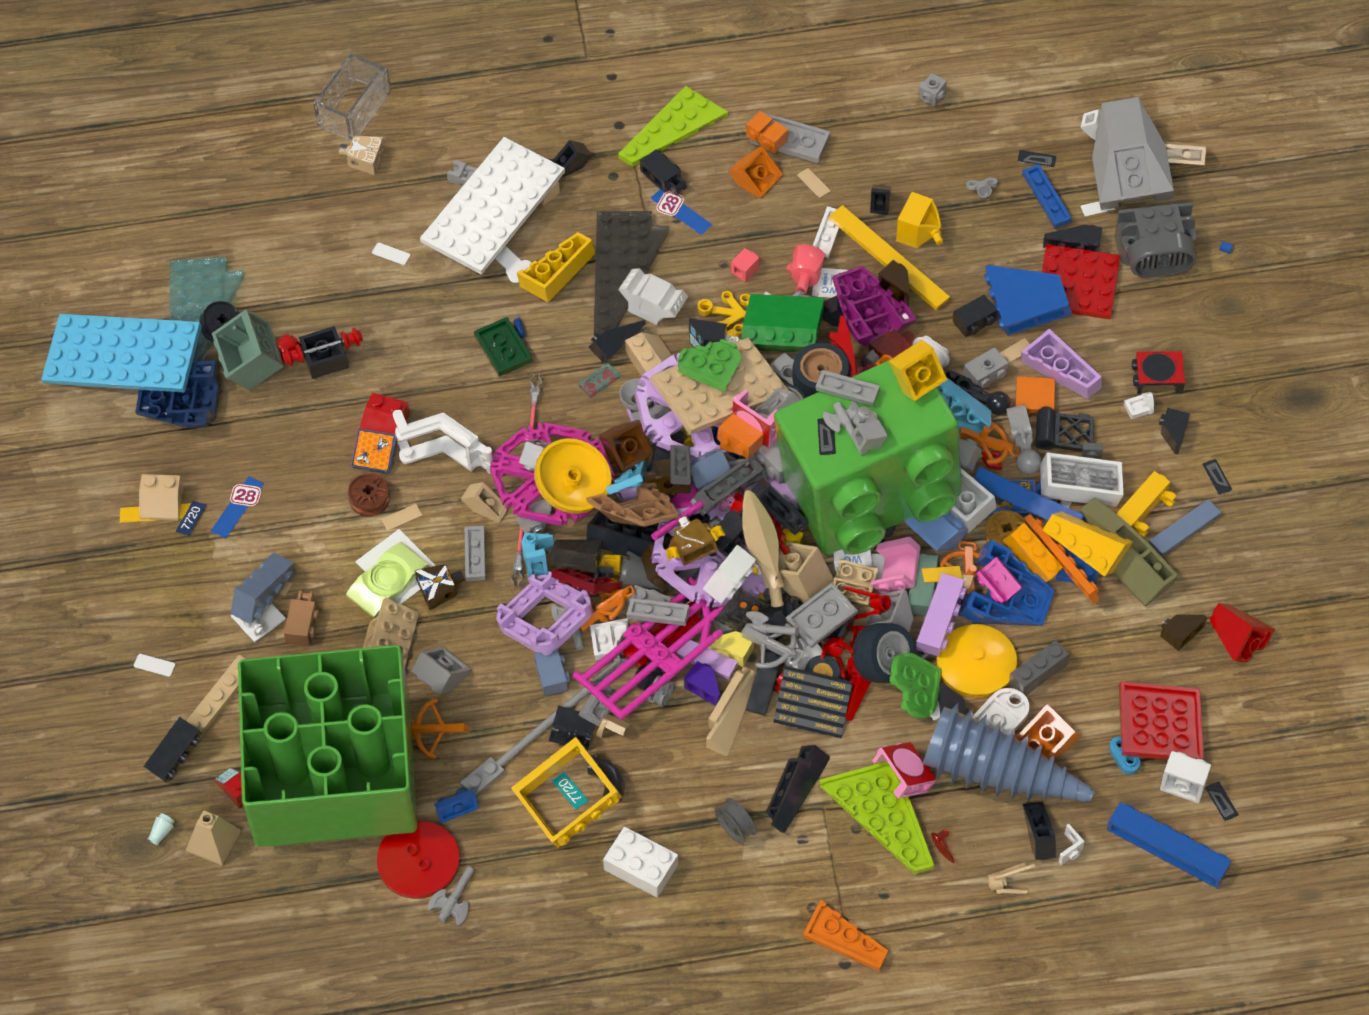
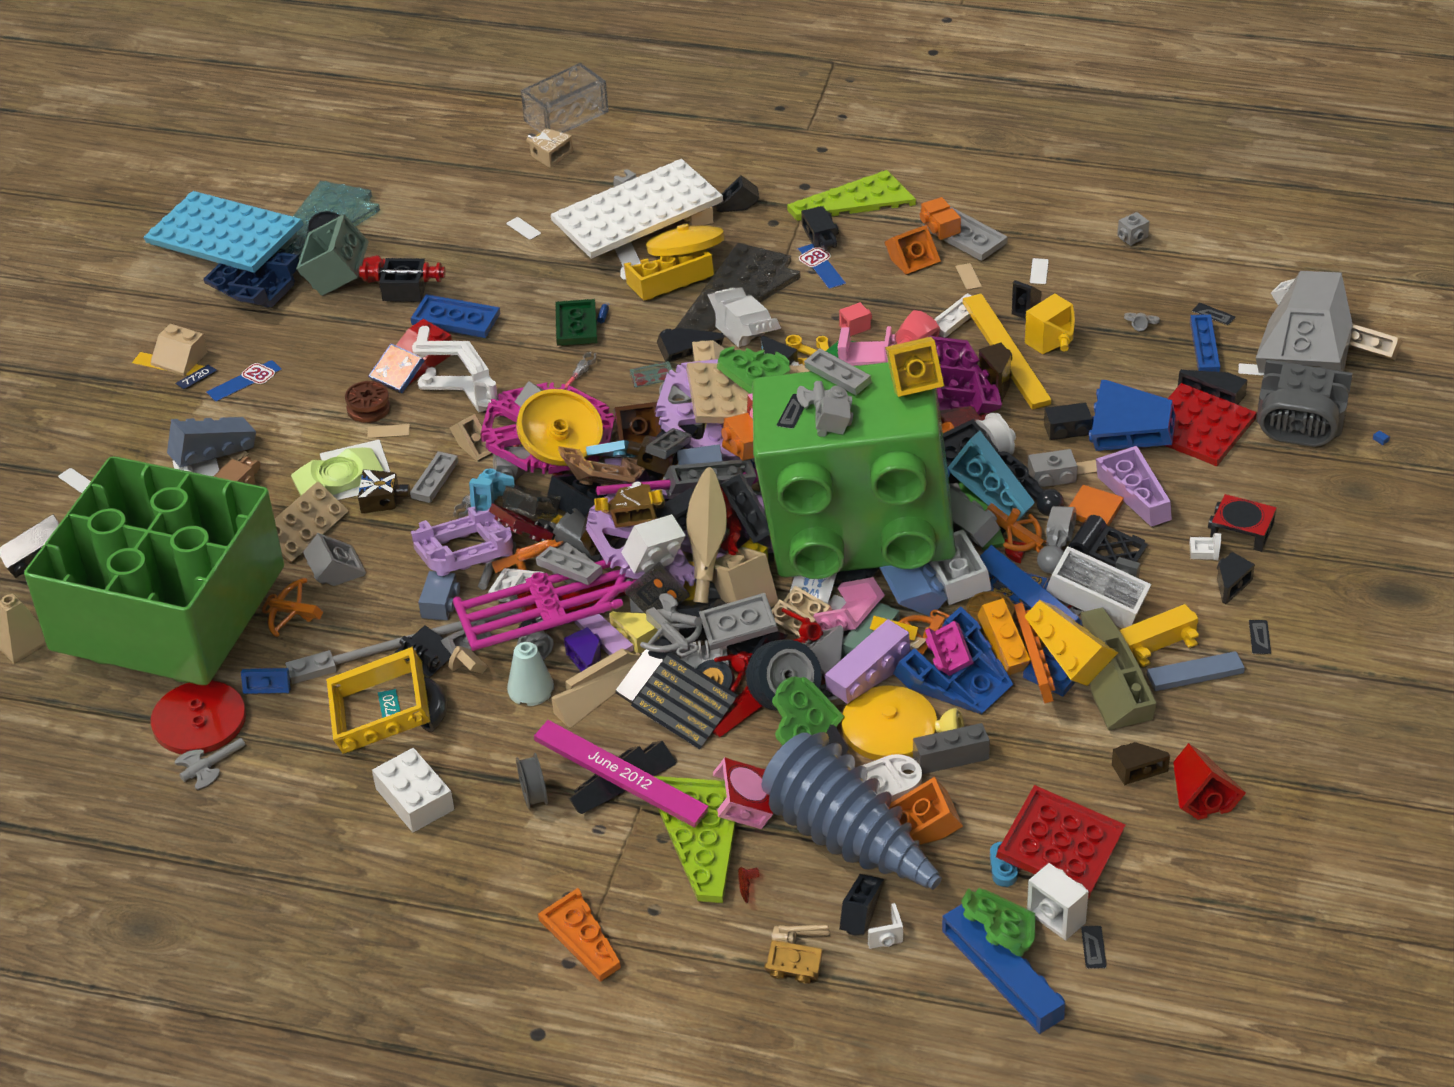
camera: 25 degrees right, 15 degrees down
none -> blue plate [410,294,501,338]
none -> light aqua cone [507,642,554,706]
none -> dark pink tile [534,720,709,828]
none -> yellow dish [646,224,725,256]
none -> pearl gold bracket [764,940,823,984]
none -> bright pink panel [837,326,896,366]
none -> light yellow brick [935,708,964,733]
none -> bright green plate [961,888,1035,956]
none -> white sticker [1030,258,1048,284]

